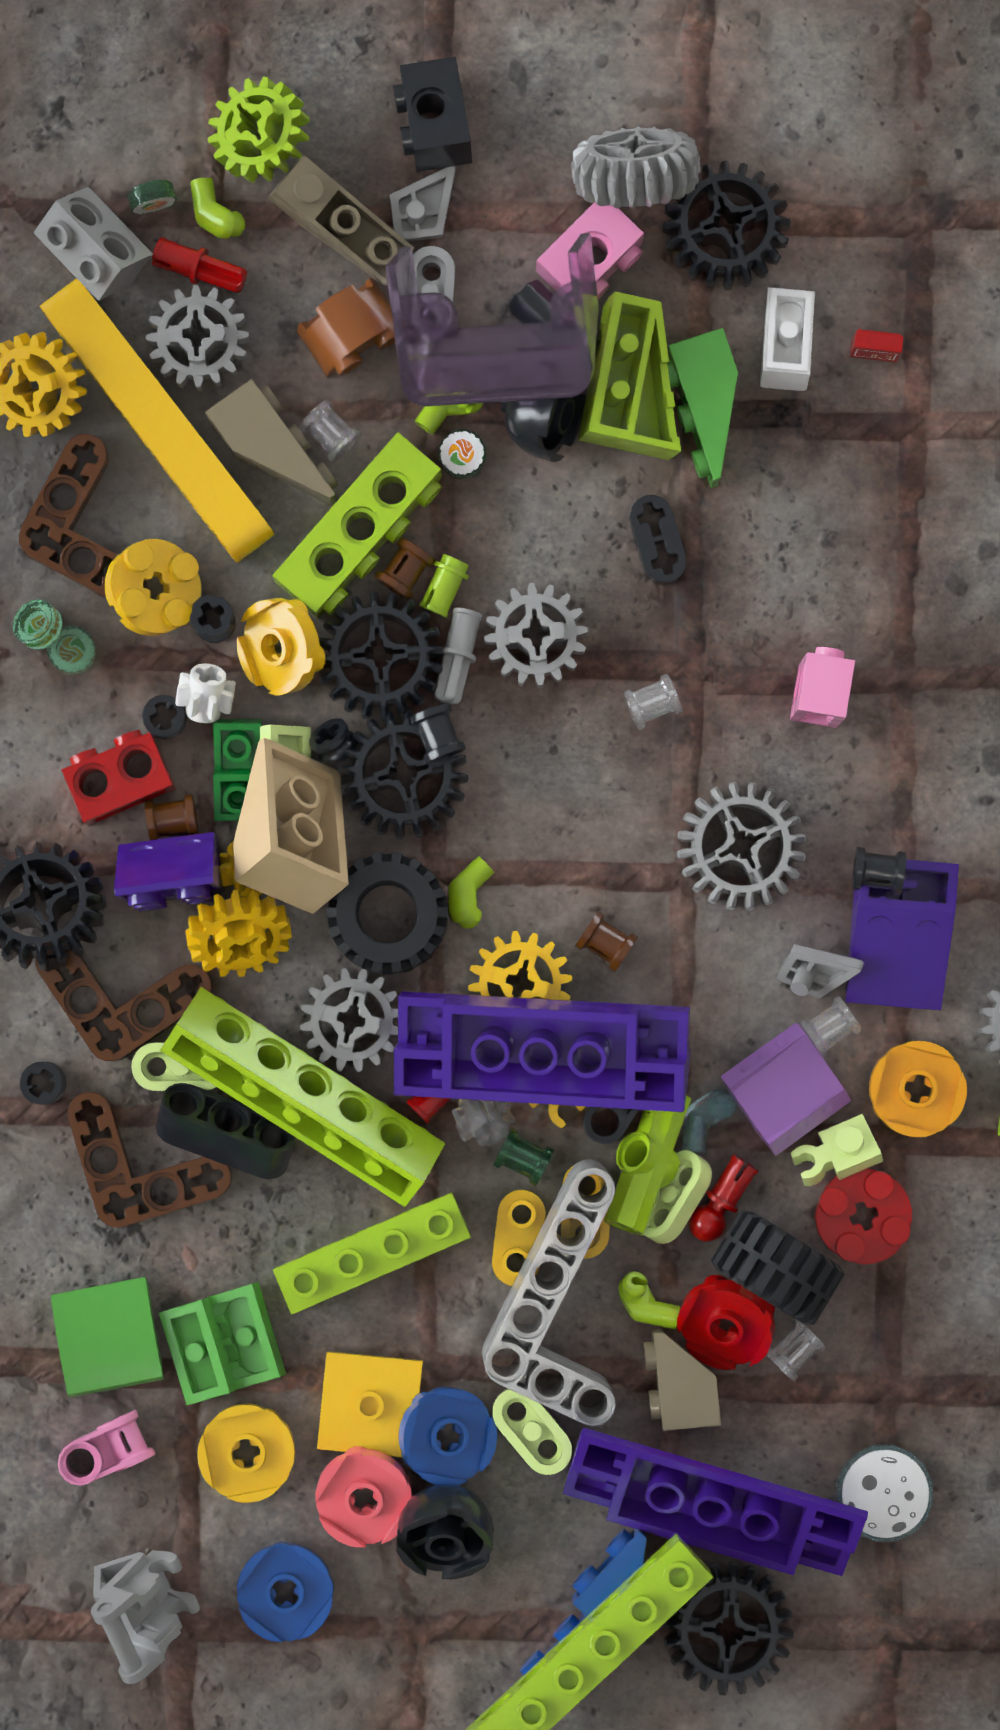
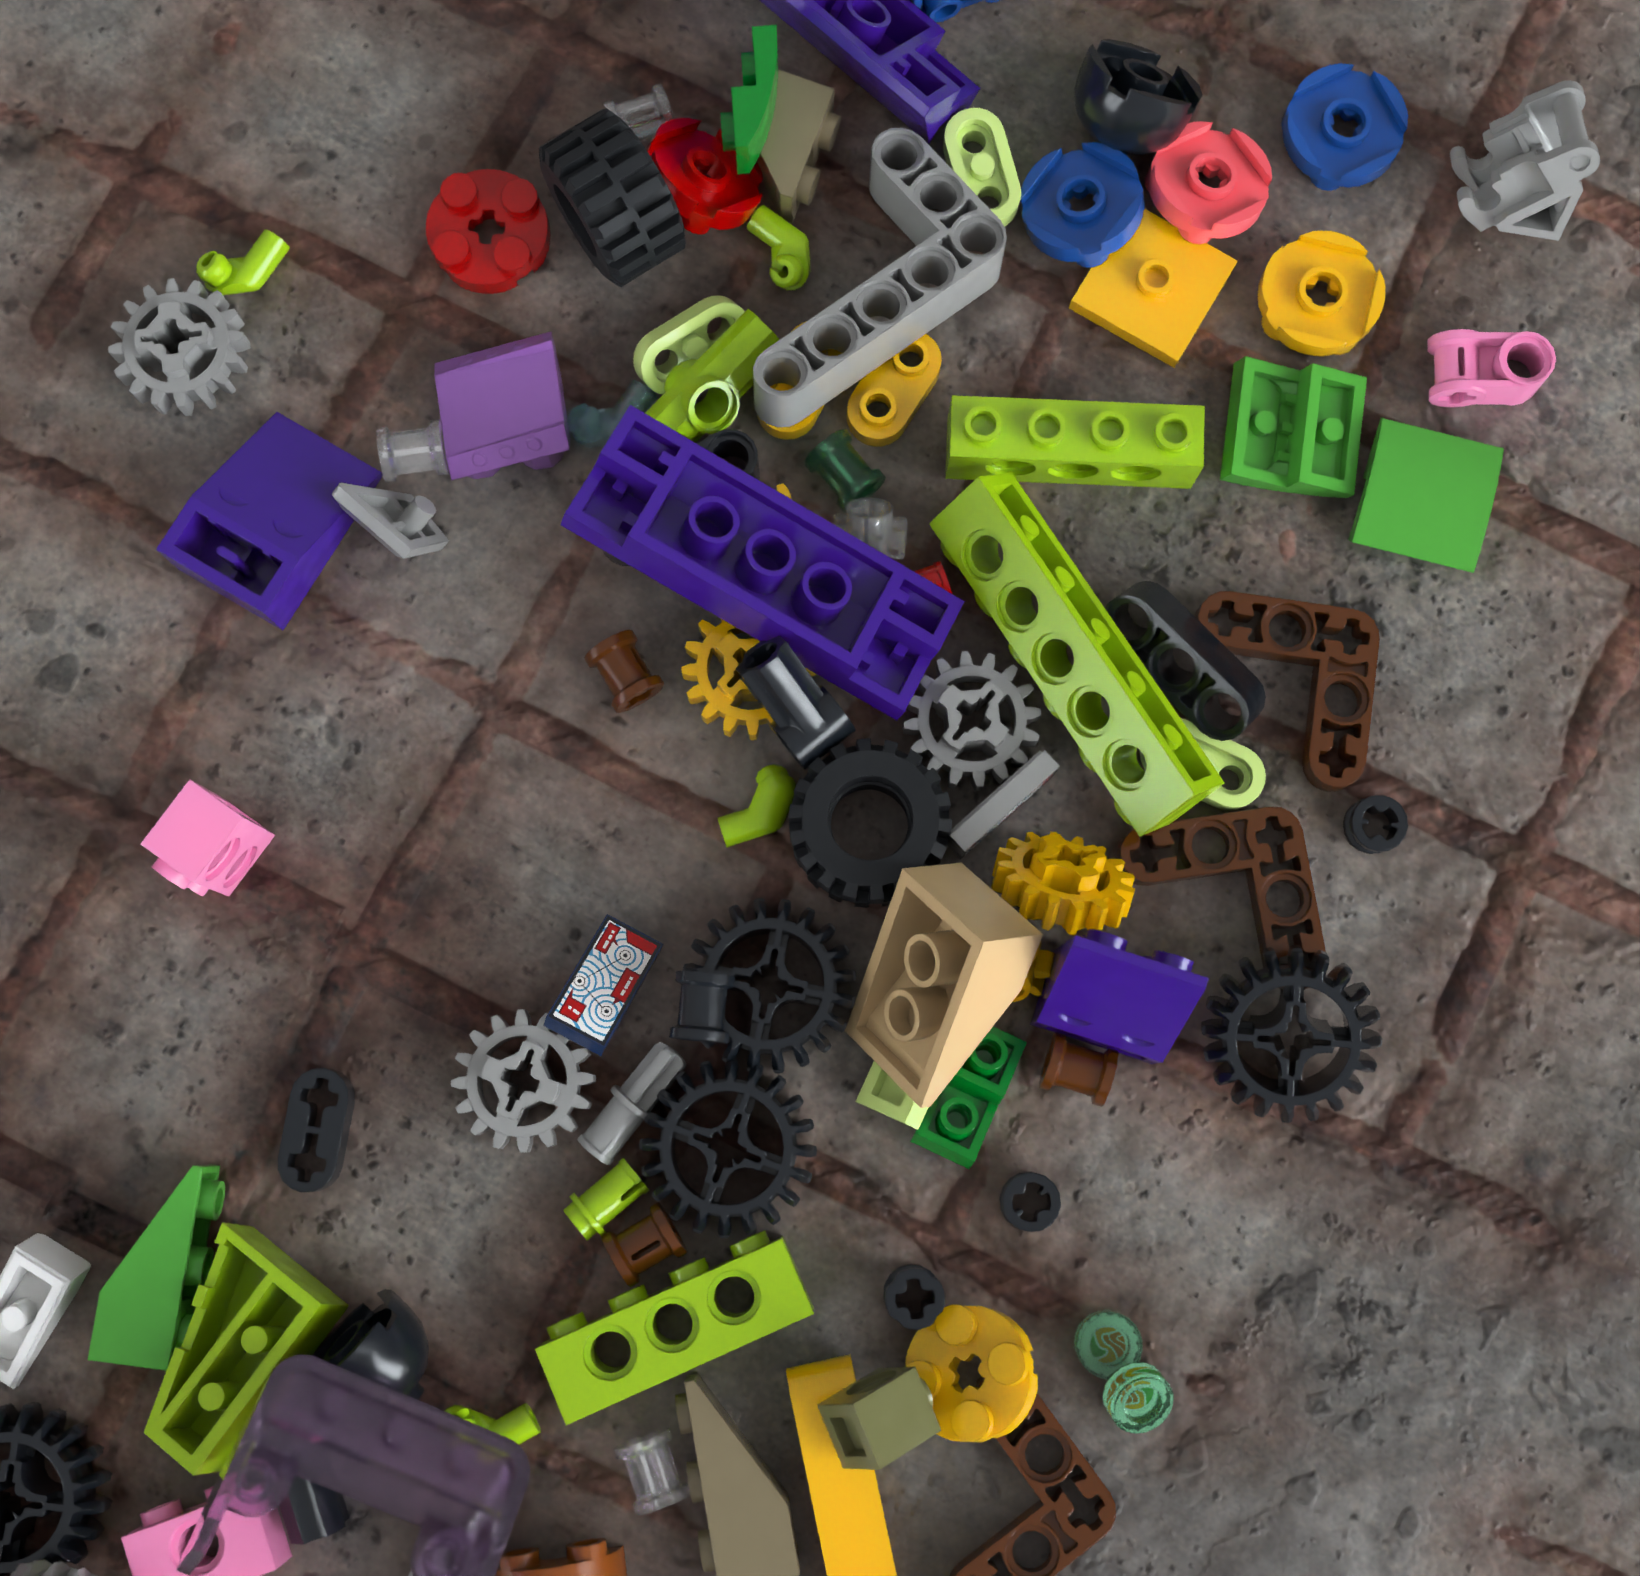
camera: 155 degrees left, 5 degrees down
red brick [61,729,176,826] -> none
white gear [175,663,236,723] -> none
yellow plate [237,598,325,695] -> none
black bush [309,718,358,766] -> none
tile [438,429,486,479] -> none
clear bush [622,673,683,731] -> none
light grey gear [677,782,806,911] -> none
red pin [688,1154,759,1242] -> none
yellowish green plate [791,1114,883,1186] -> none
black bush [852,847,906,895] -> none
light orange plate [869,1041,967,1137] -> none
none -> tile [543,914,663,1056]
none -> green slope [720,25,778,174]
none -> black piece [736,635,856,770]
none -> olive brick [817,1367,942,1470]
none -> light grey tile [947,750,1060,860]

